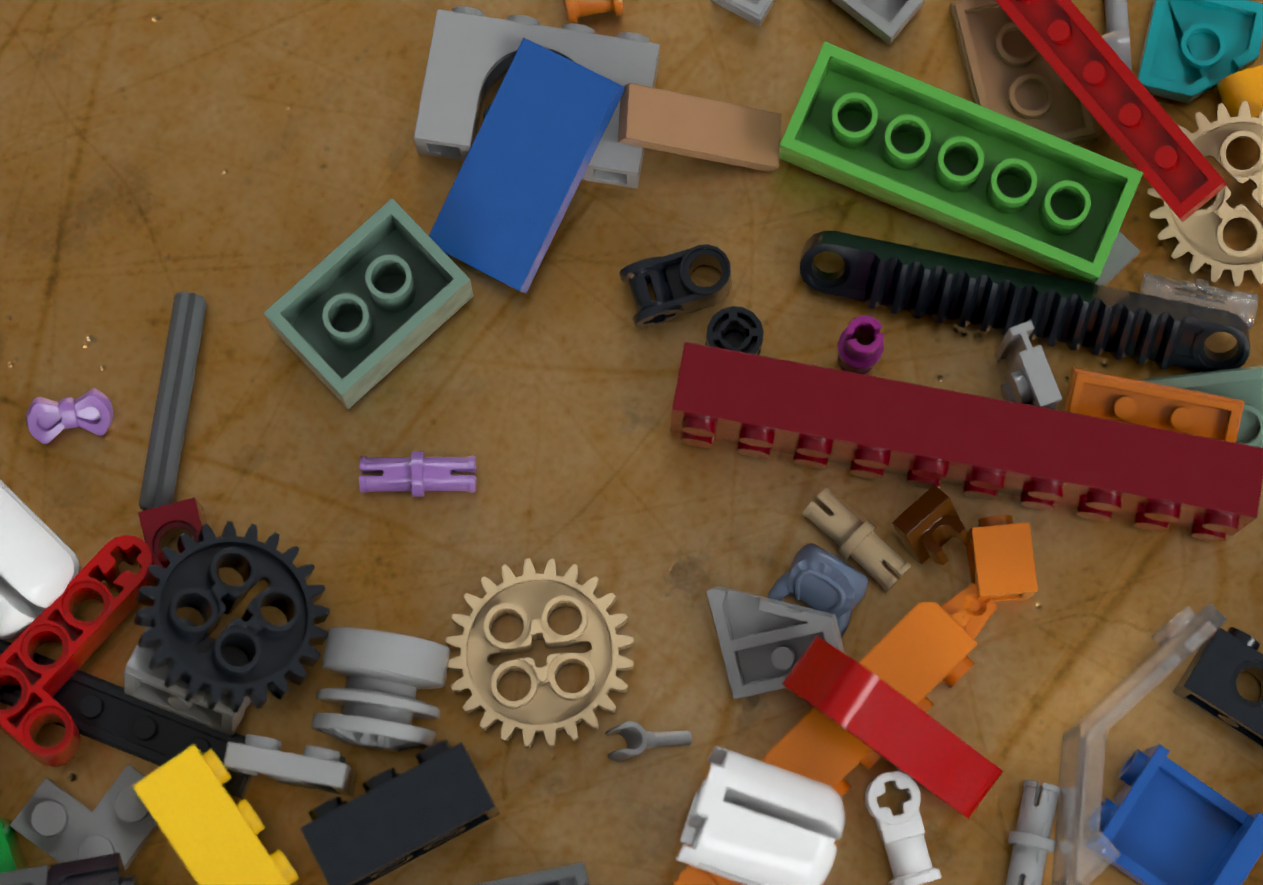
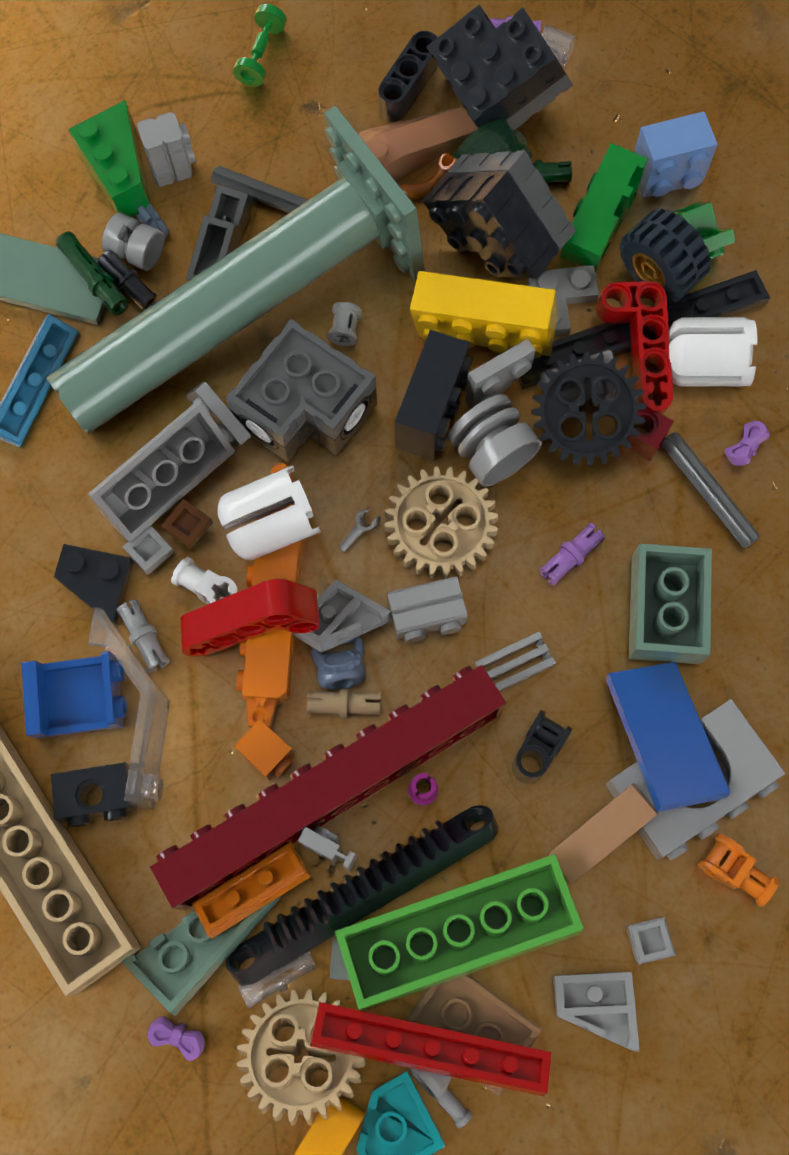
camera: 140 degrees right, 5 degrees down
black wheel [705,306,764,355] -> none
reddish brown tile [892,484,970,565] -> none
none -> light grey brick [387,576,468,643]
none -> light grey tile [474,632,556,692]

